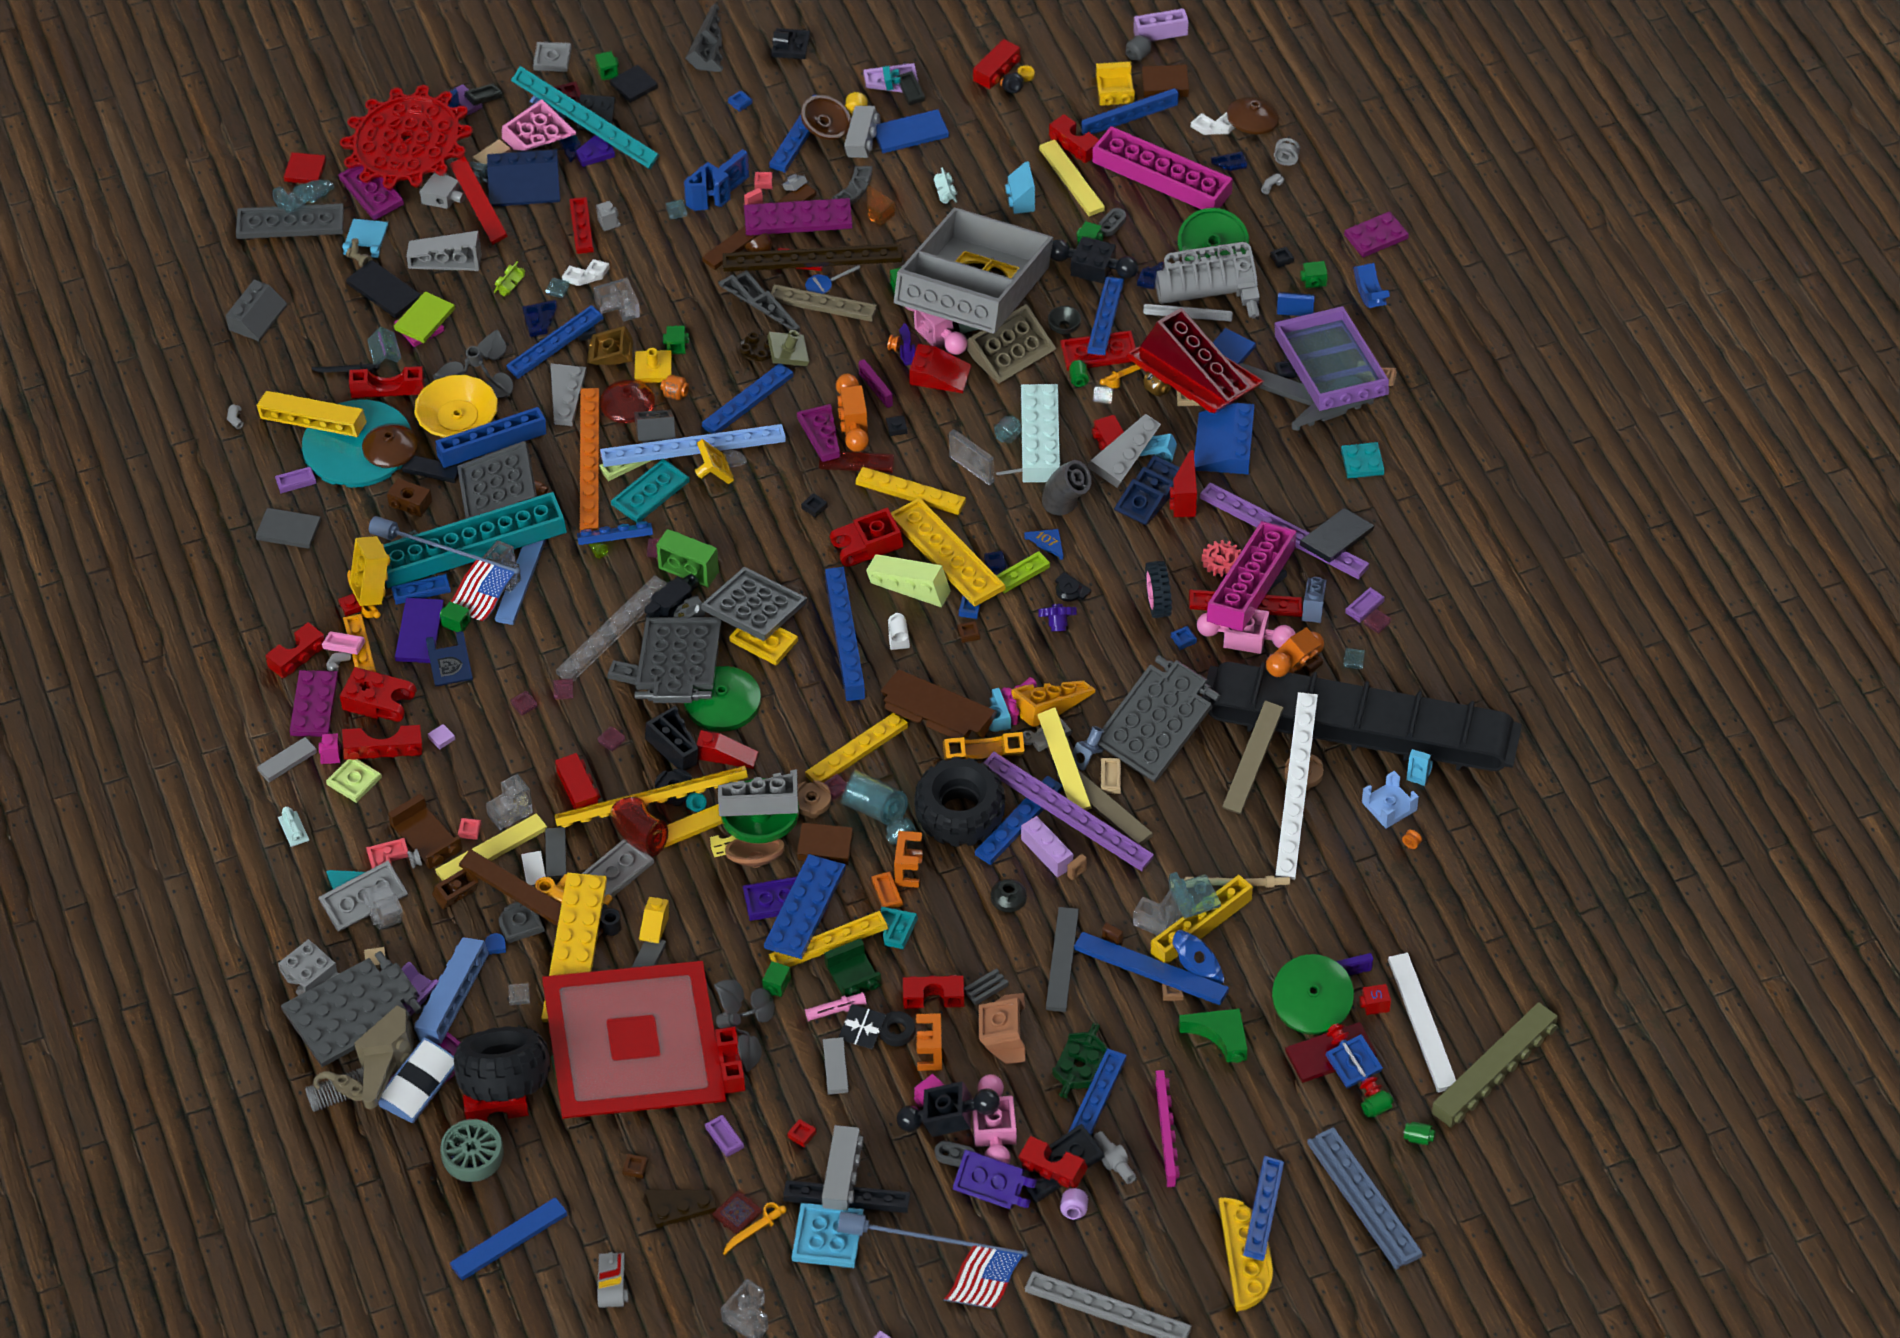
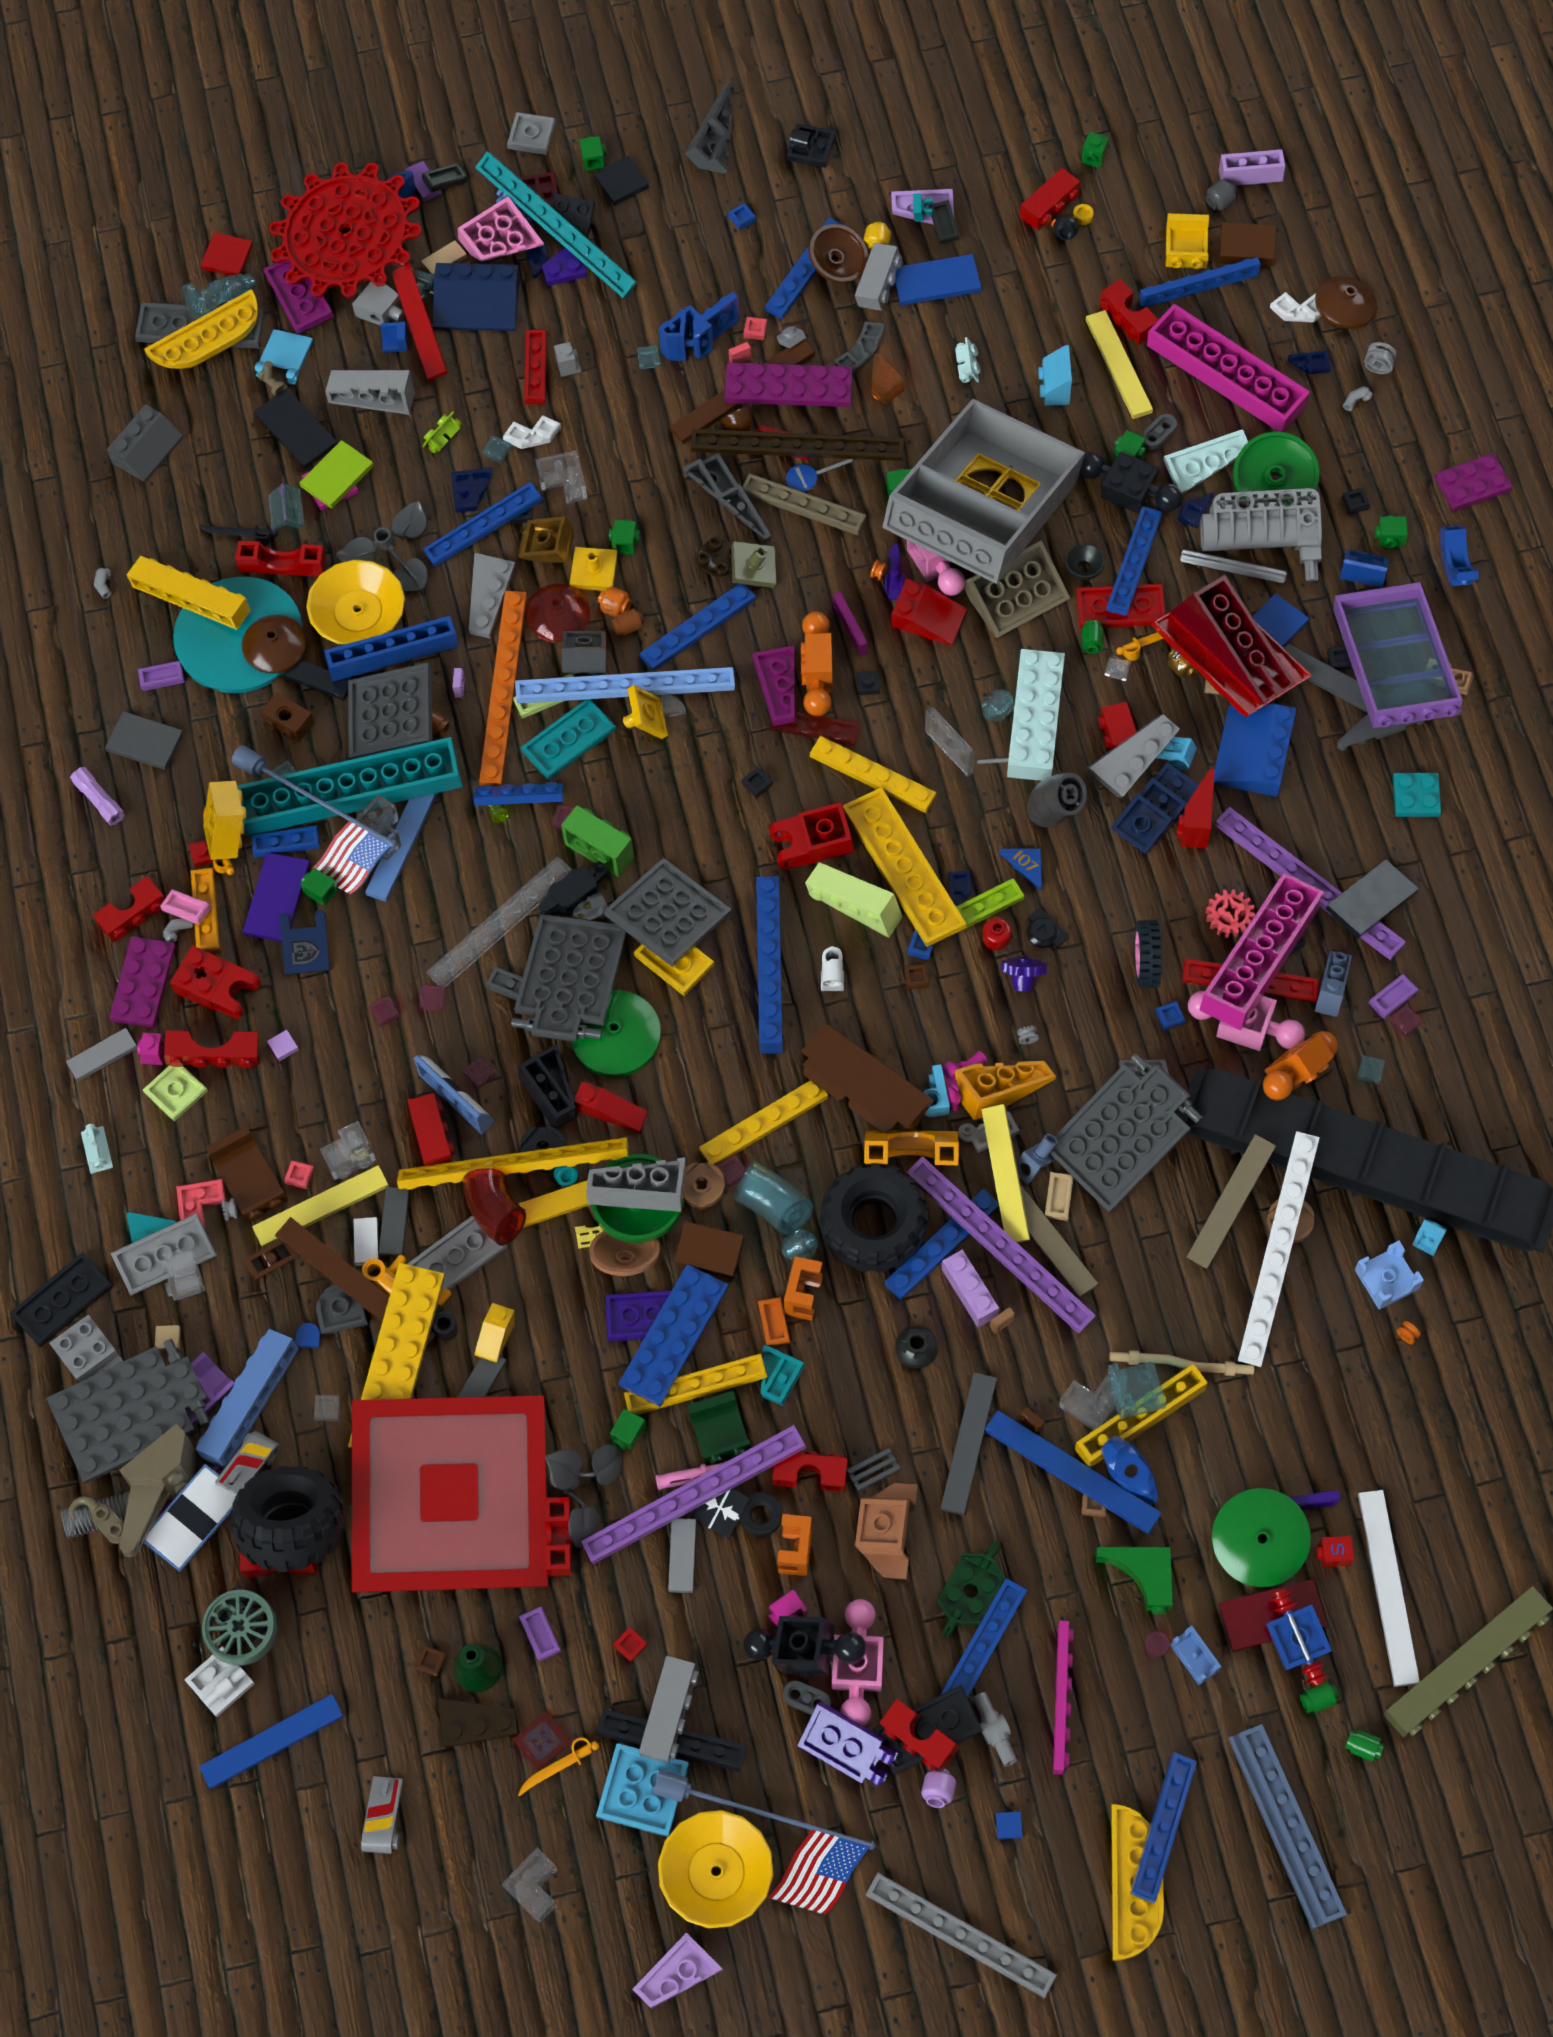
camera: 10 degrees right, 15 degrees up
none -> black tile [10,1252,113,1348]
none -> lavender axle [70,767,125,826]
none -> yellow plate [144,289,258,369]
none -> white plate [185,1647,255,1717]
none -> light grey door [215,1431,281,1495]
none -> blue panel [380,322,408,352]
none -> medium blue slope [413,1055,495,1135]
none -> lavender tile [452,668,465,698]
none -> dark green cone [453,1643,503,1693]
none -> medium lavender plate [581,1425,806,1564]
none -> dark orange brick [611,608,645,636]
none -> yellow dish [658,1810,773,1928]
none -> red head [982,917,1012,950]
none -> blue tile [995,1812,1023,1840]
none -> light grey bush [1017,1026,1039,1045]
none -> green brick [1081,132,1109,168]
none -> clear pink tile [1145,1632,1170,1658]
none -> light aqua wing [1163,429,1248,495]
none -> medium blue hinge [1170,1626,1221,1685]

